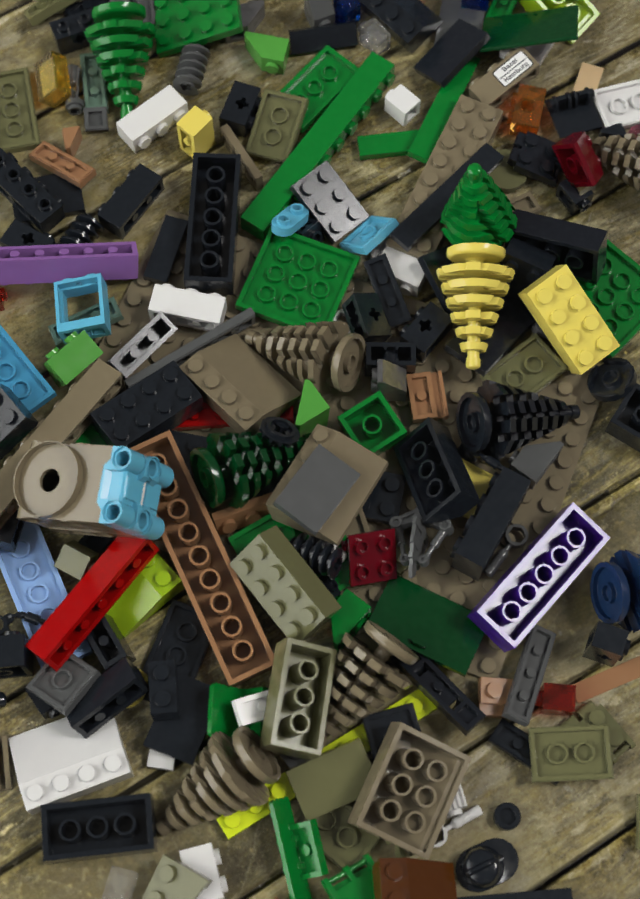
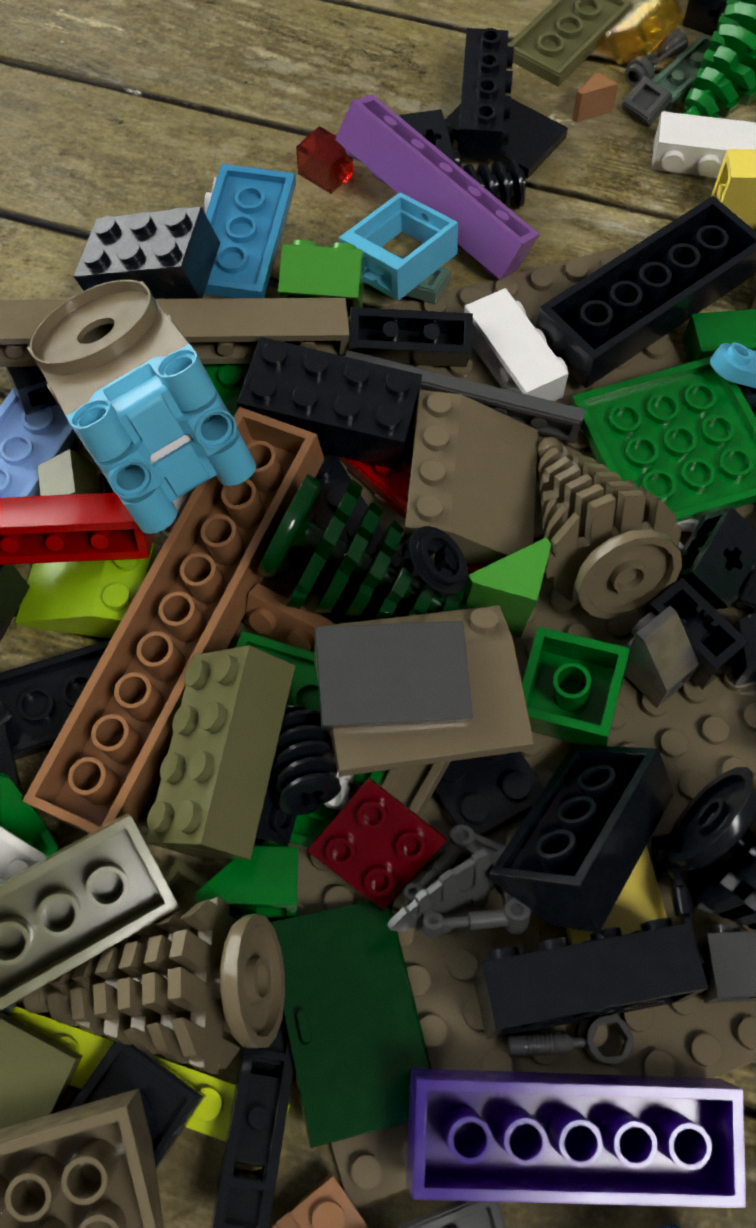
camera: 50 degrees right, 5 degrees down
medium nougat tile [28,141,97,189] -> none
black brick [97,163,164,240] -> none
black tile [143,215,188,284] -> none
medium nougat plate [406,370,449,423] -> none

